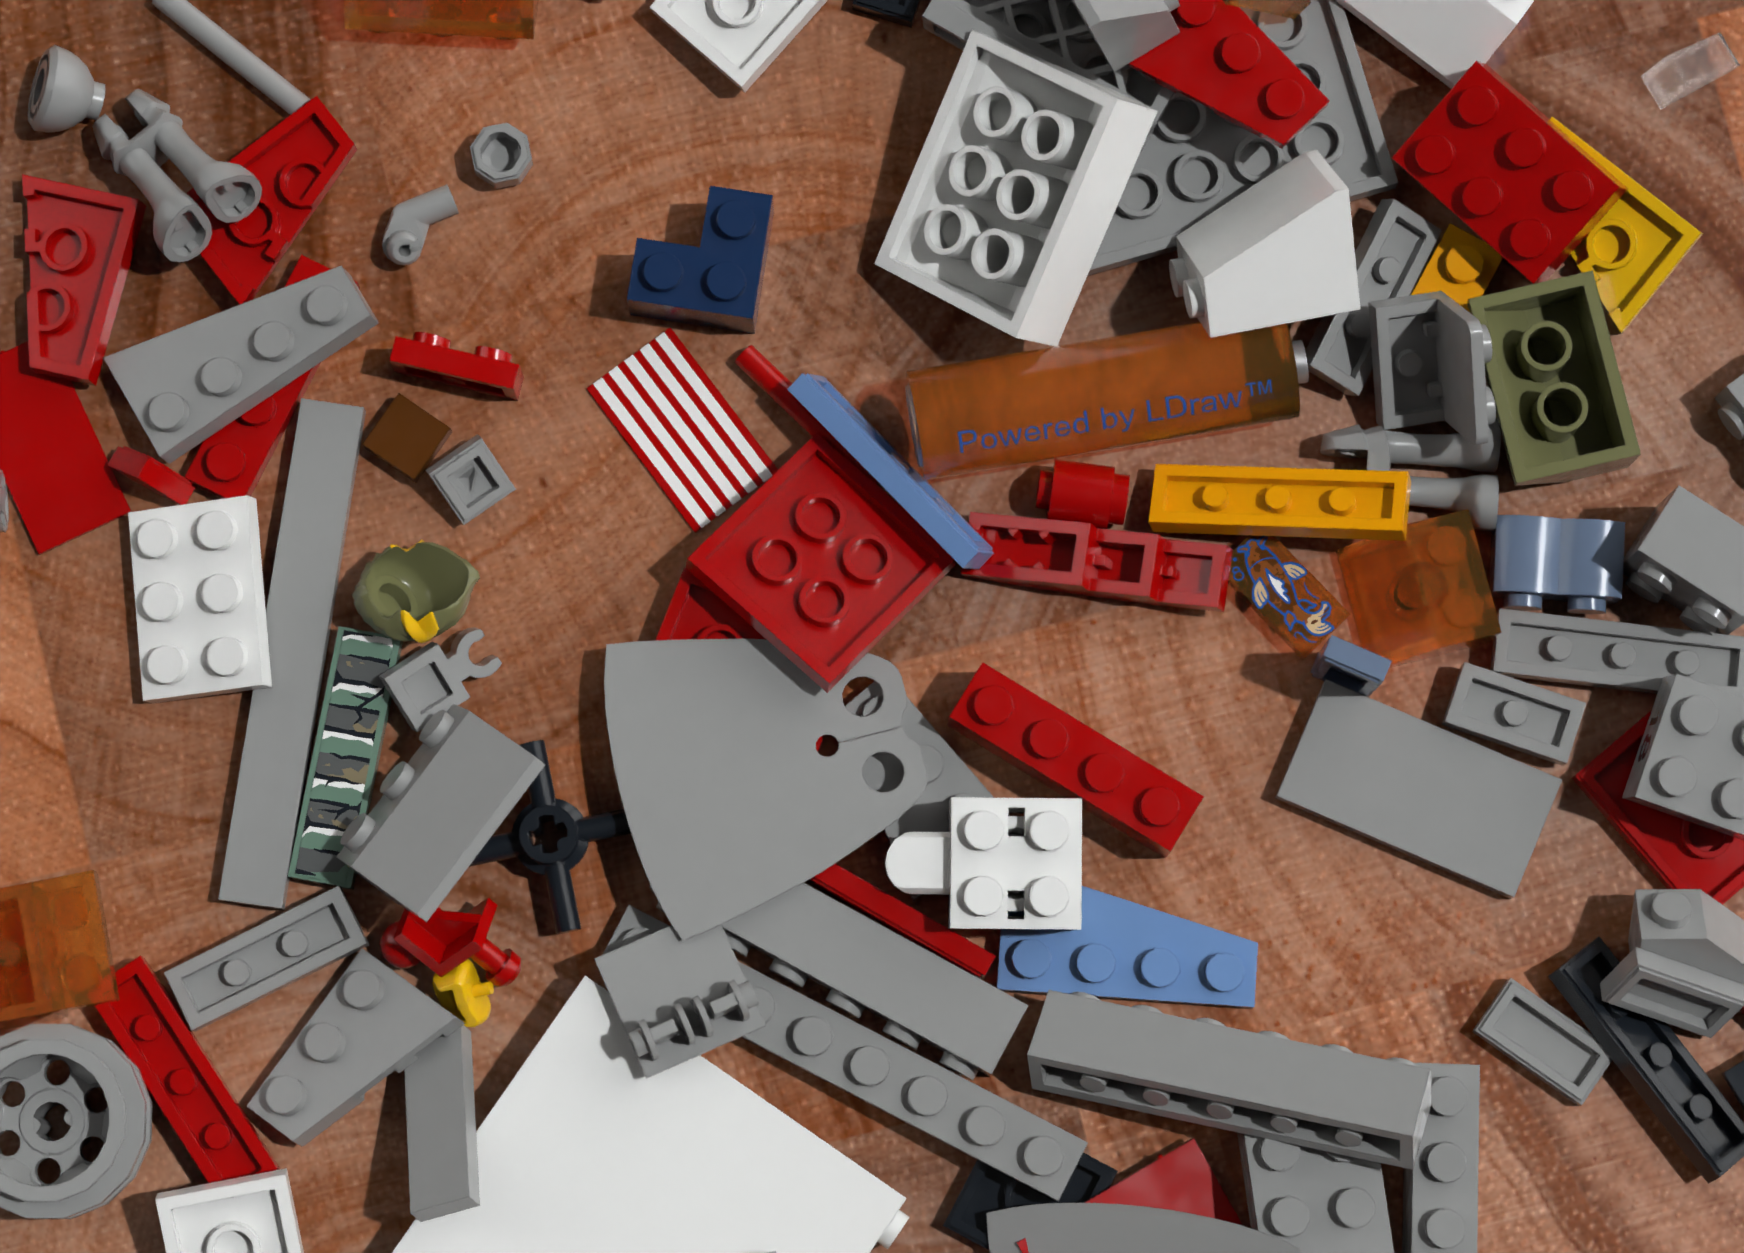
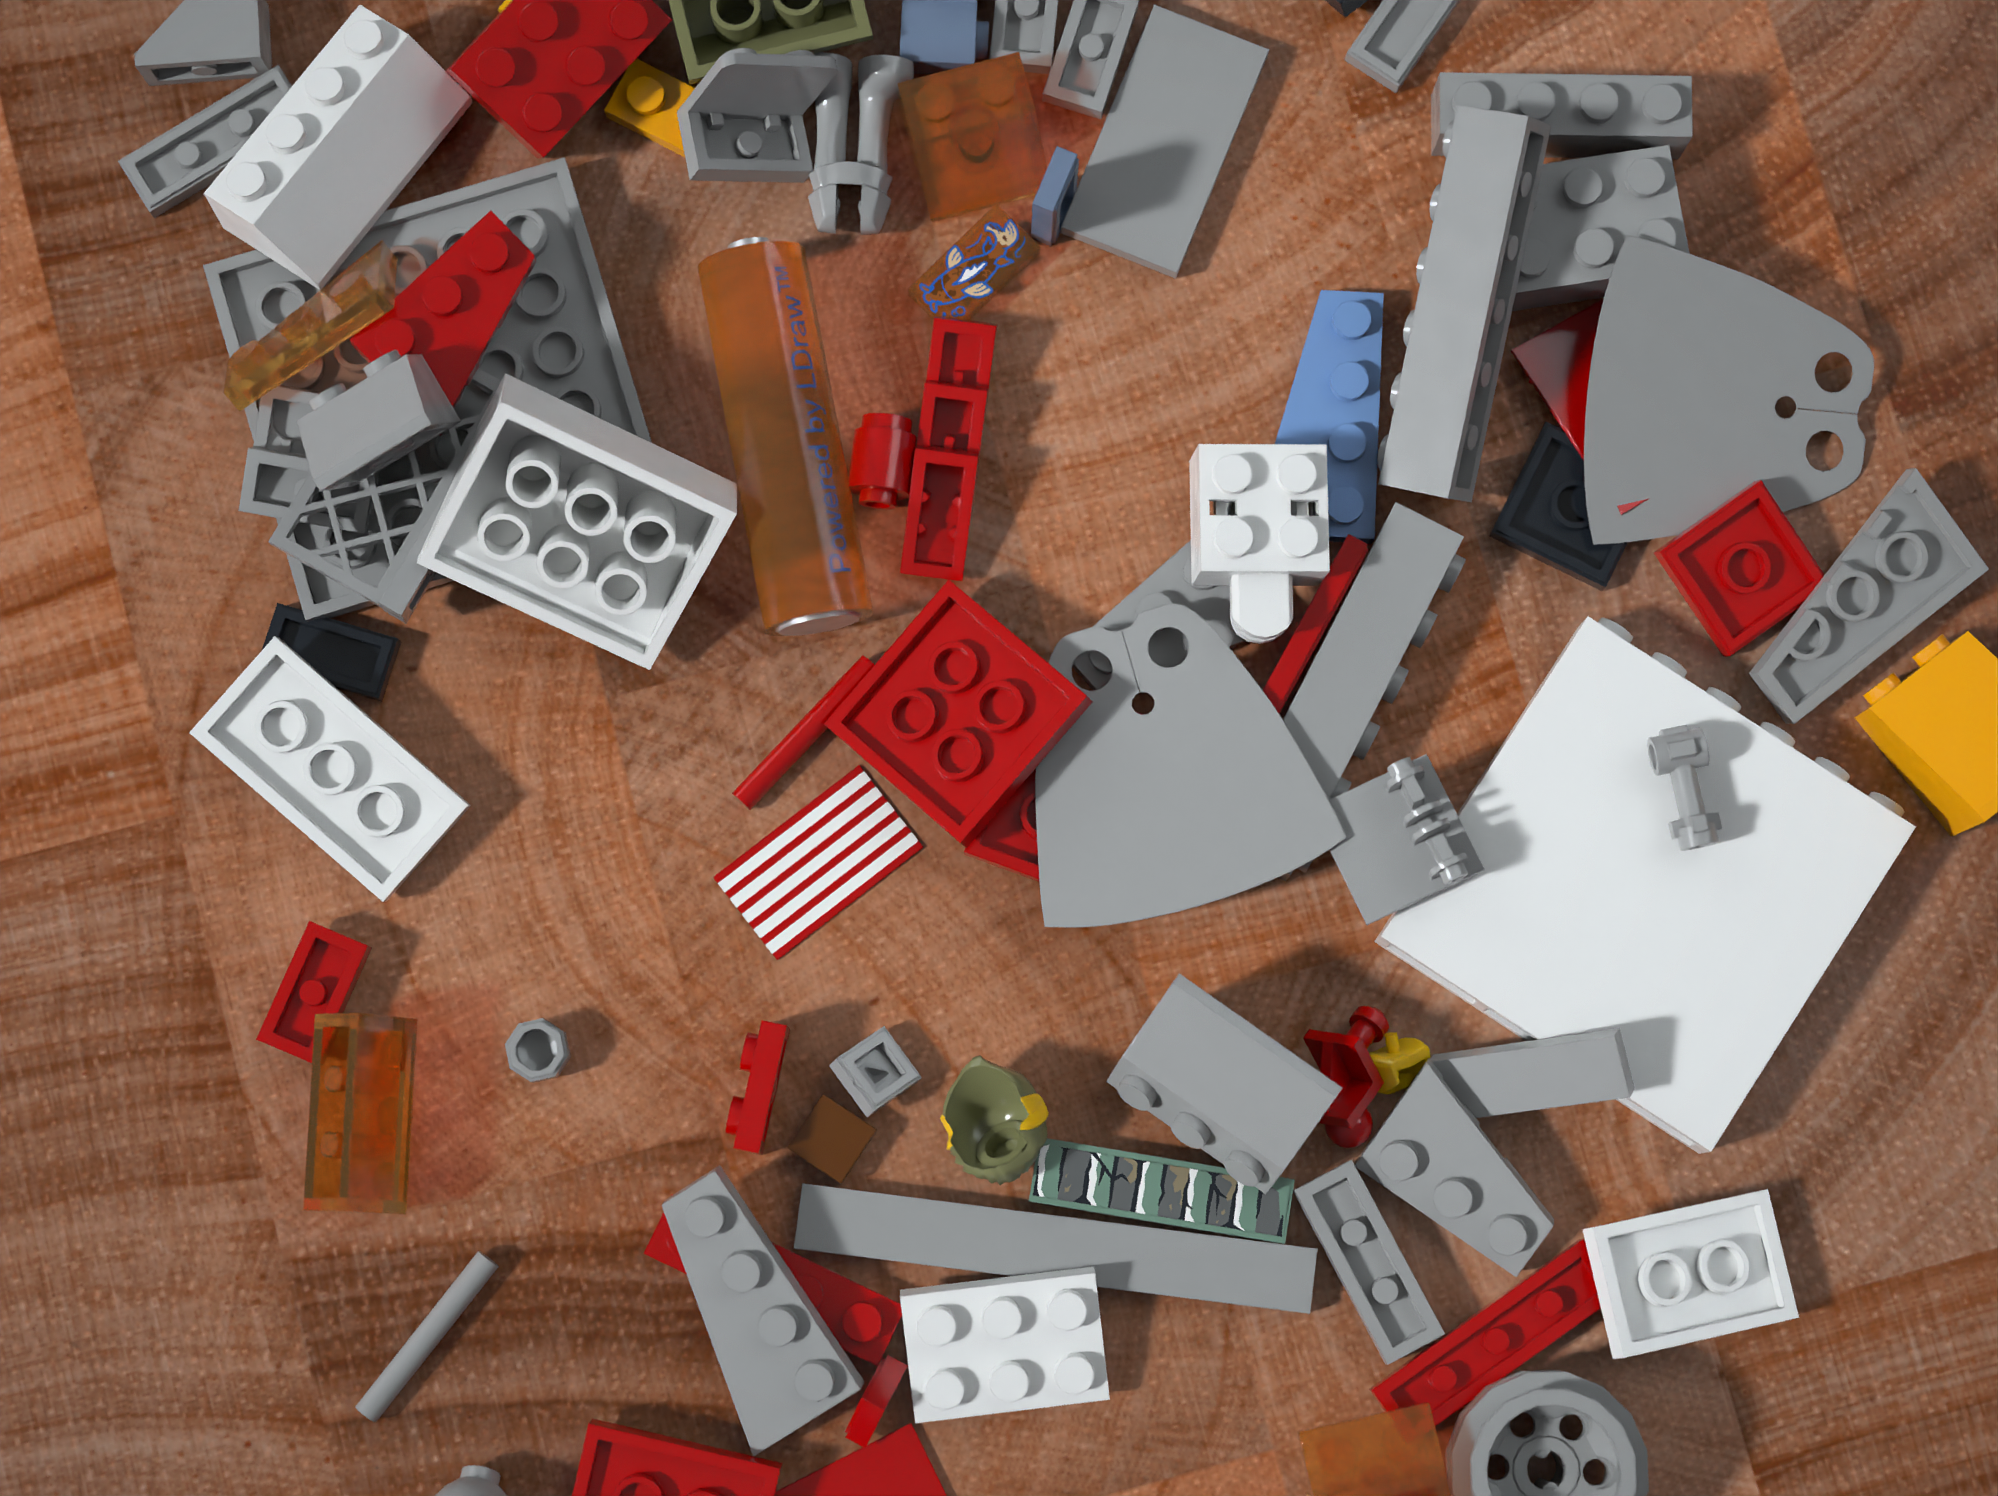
camera: 90 degrees left, 0 degrees up
light grey piece [92,89,262,262] -> none
red wing [186,95,357,305] -> none
light grey plate [379,627,502,732] -> none
light grey arm [382,184,459,266] -> none
black bar [469,740,631,934] -> none
light grey plate [602,905,1088,1202] -> none
dark blue brick [627,186,774,334] -> none
medium blue tile [787,373,994,569] -> none
red brick [947,662,1204,858] -> none
light orange plate [1149,464,1411,541] -> none
white slope [1169,150,1361,338] -> none
light grey plate [1305,199,1442,396] -> none

